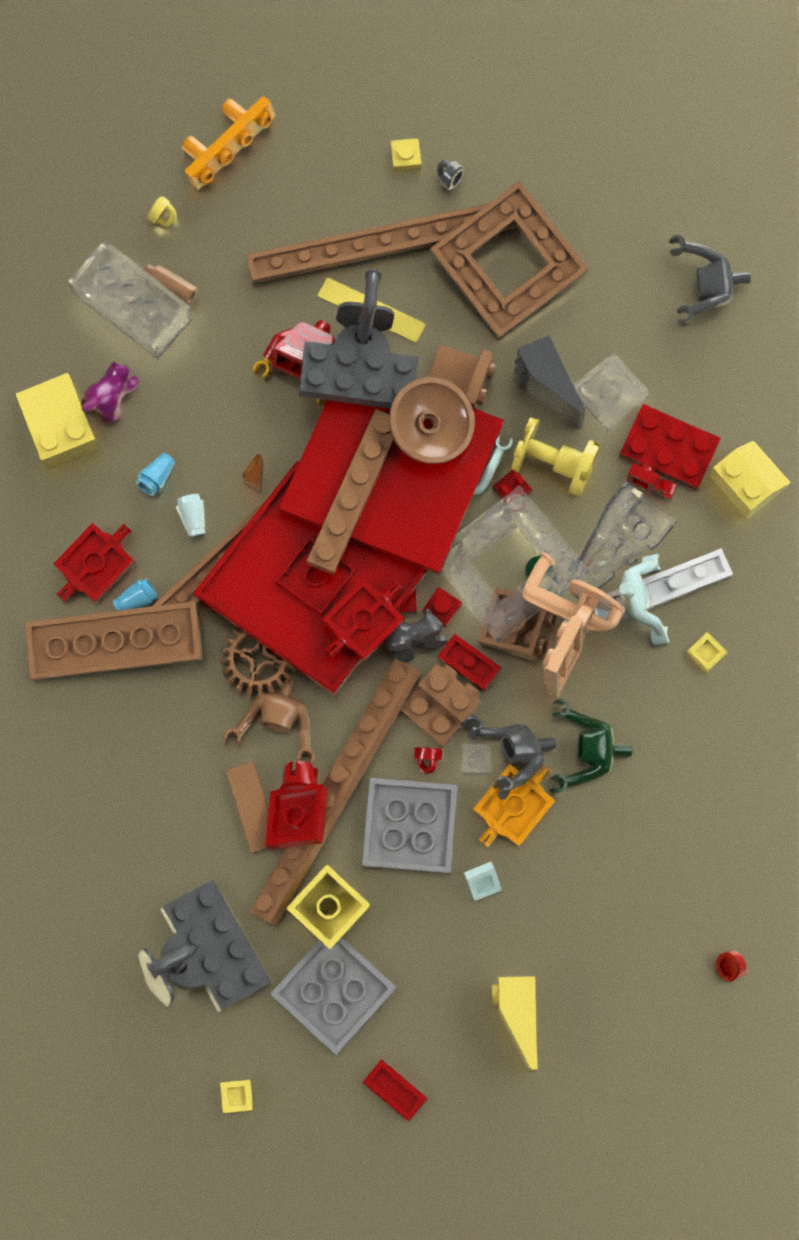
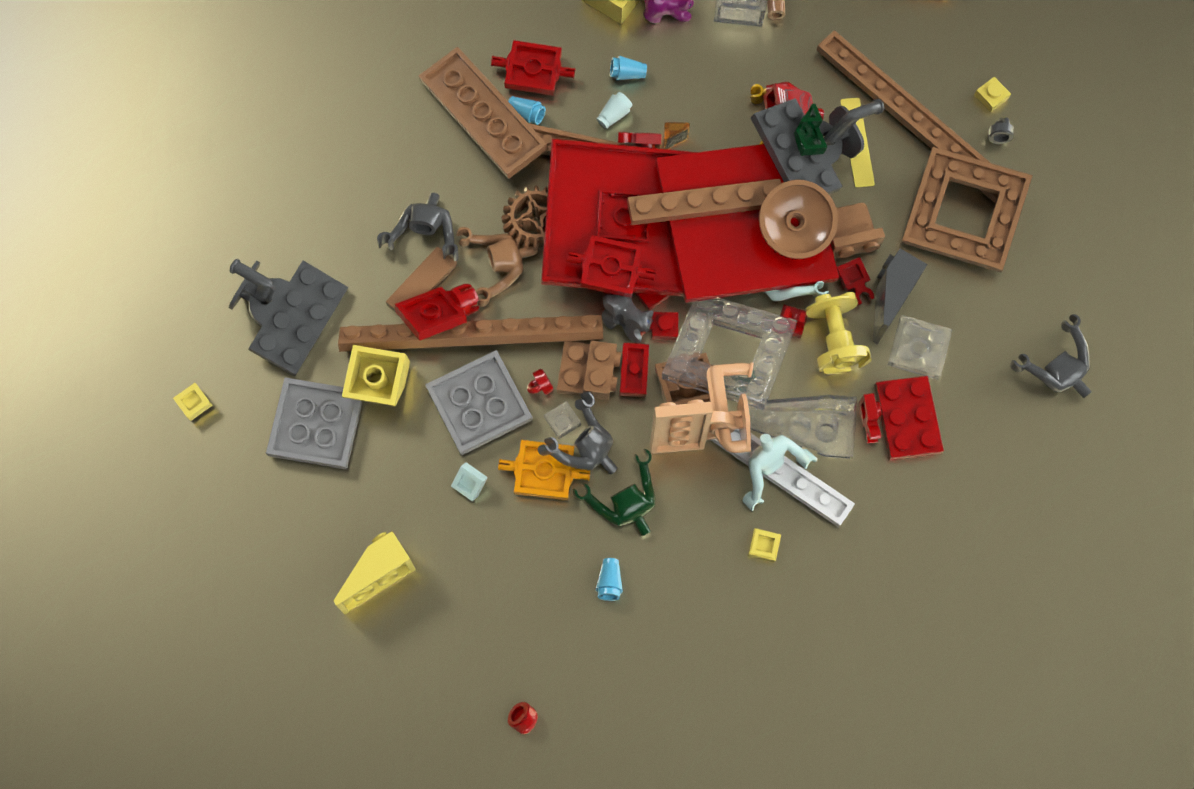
camera: 50 degrees right, 5 degrees down
red plate [362,1059,428,1122] -> none
light yellow slope [710,441,791,519] -> none
none -> dark grey piece [377,193,459,261]
none -> medium azure cone [595,558,623,601]
none -> red plate [618,132,661,148]
none -> dark green slope [794,104,828,156]
none -> red plate [837,257,874,307]

